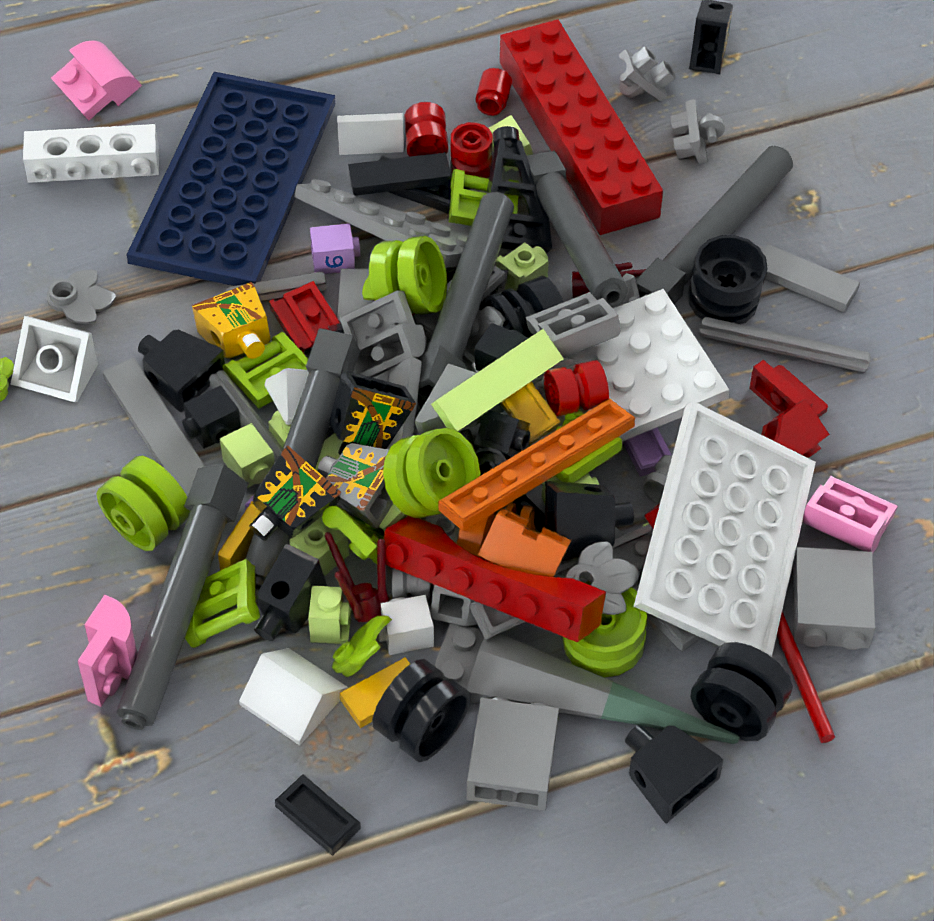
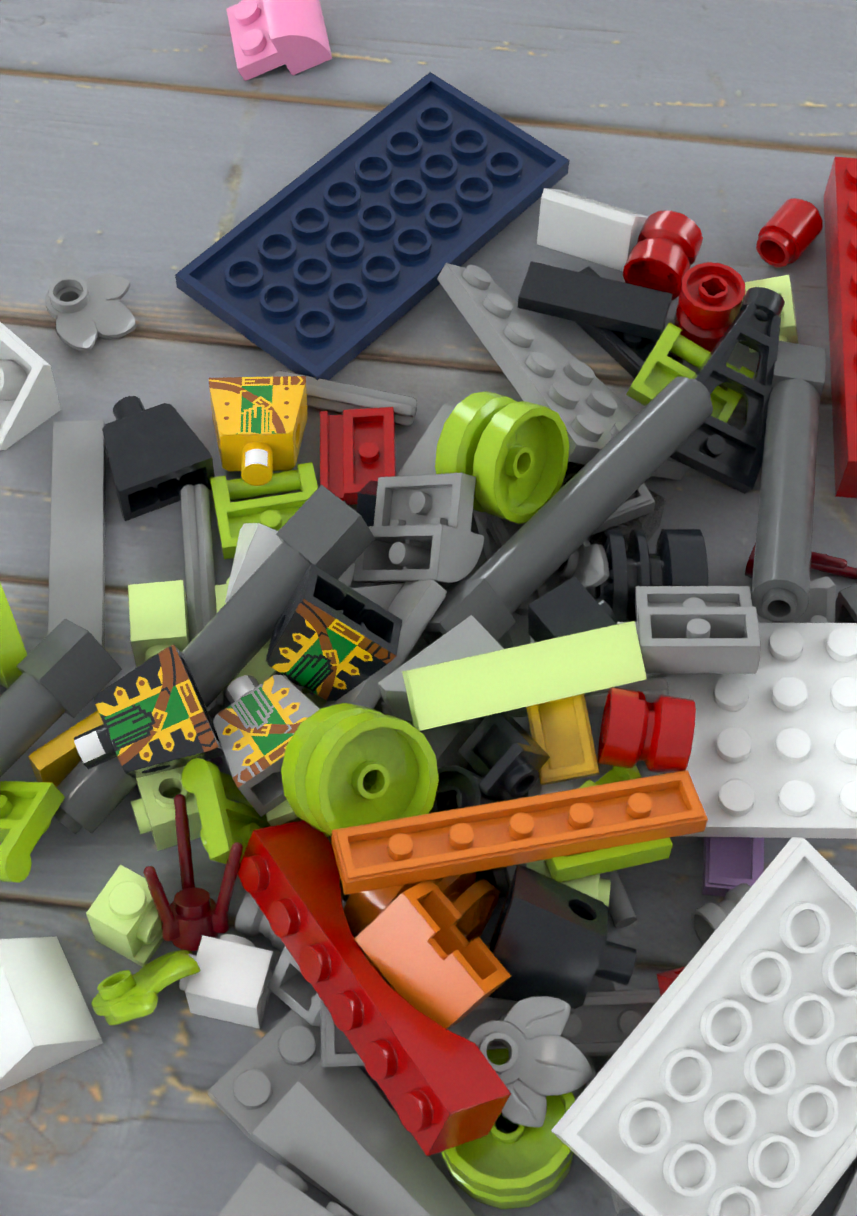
camera: 25 degrees right, 5 degrees up
white brick [23,124,159,183] -> none
black brick [182,385,241,449] -> none
black torso [254,543,327,641] -> none
lavender brick [310,223,360,274] -> none
yellow tile [339,657,410,728] -> none
black wheel [372,659,471,762] -> none
yellowish green brick [496,242,549,291] -> none

